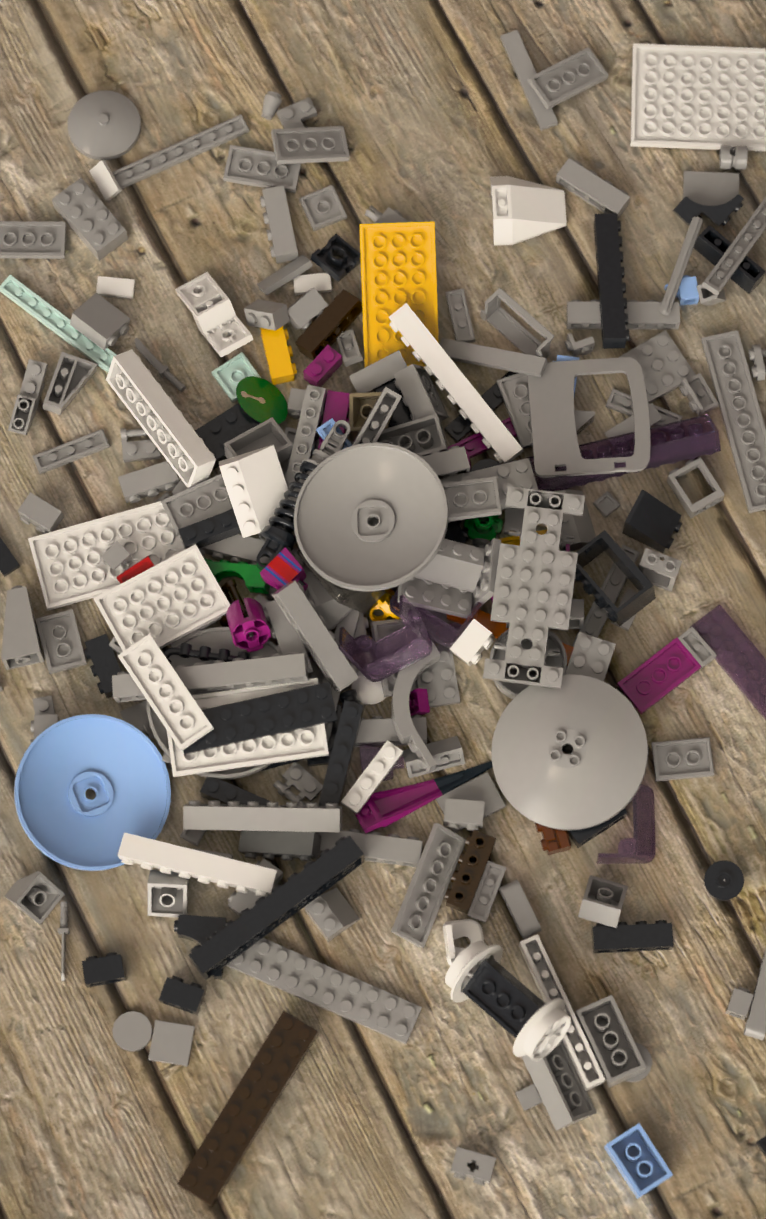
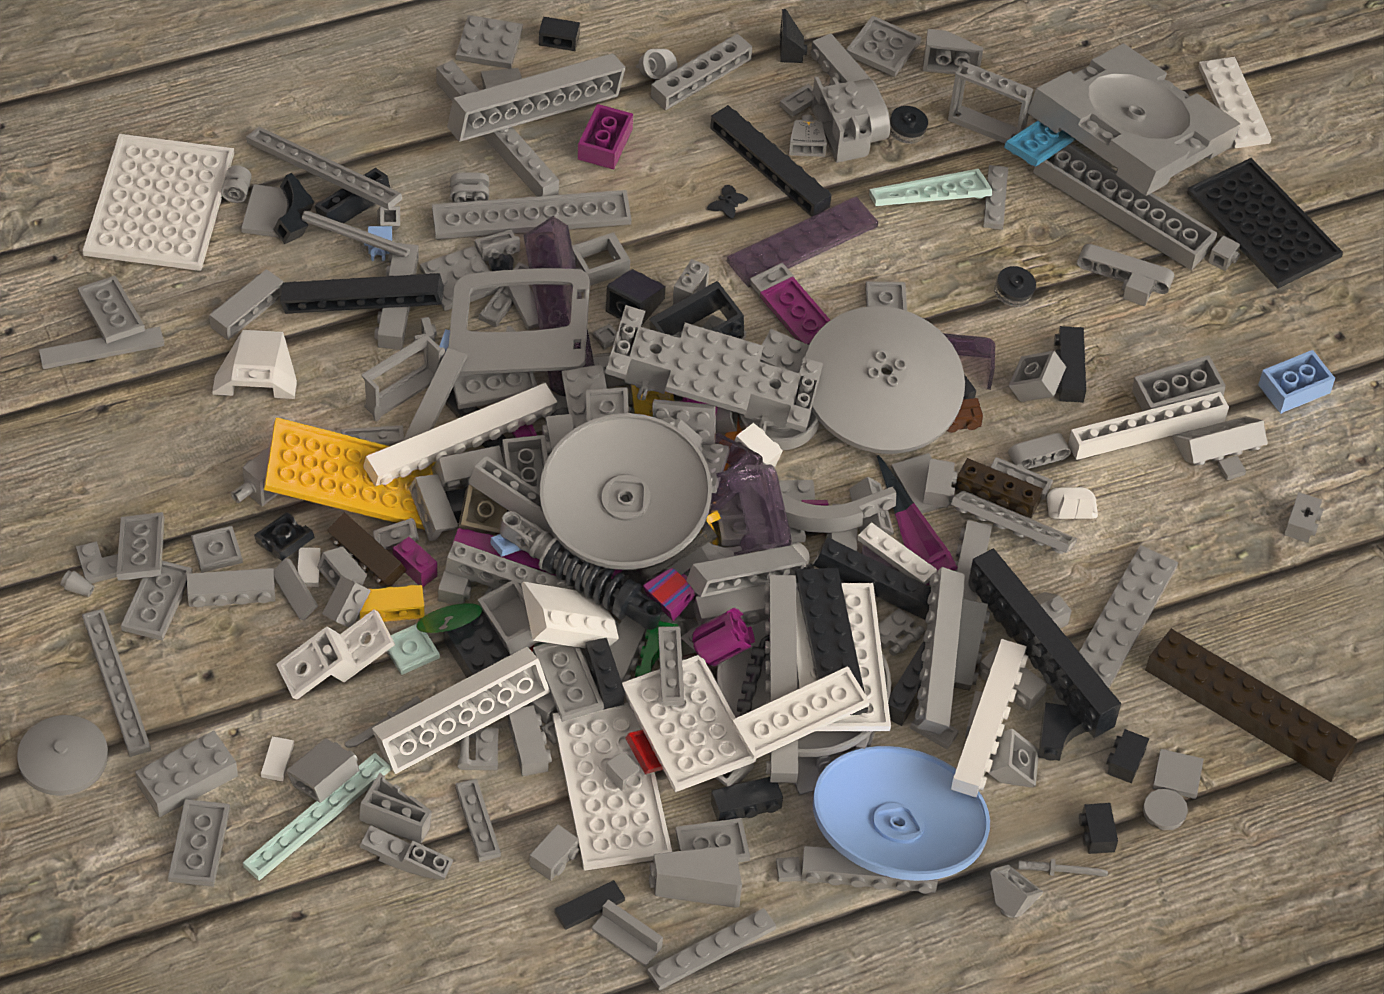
camera: 90 degrees left, 20 degrees down
white tile [89,160,122,201] -> none
brick [445,941,571,1061] -> none
none -> black tile [489,254,514,271]
none -> light grey plate [658,626,684,706]

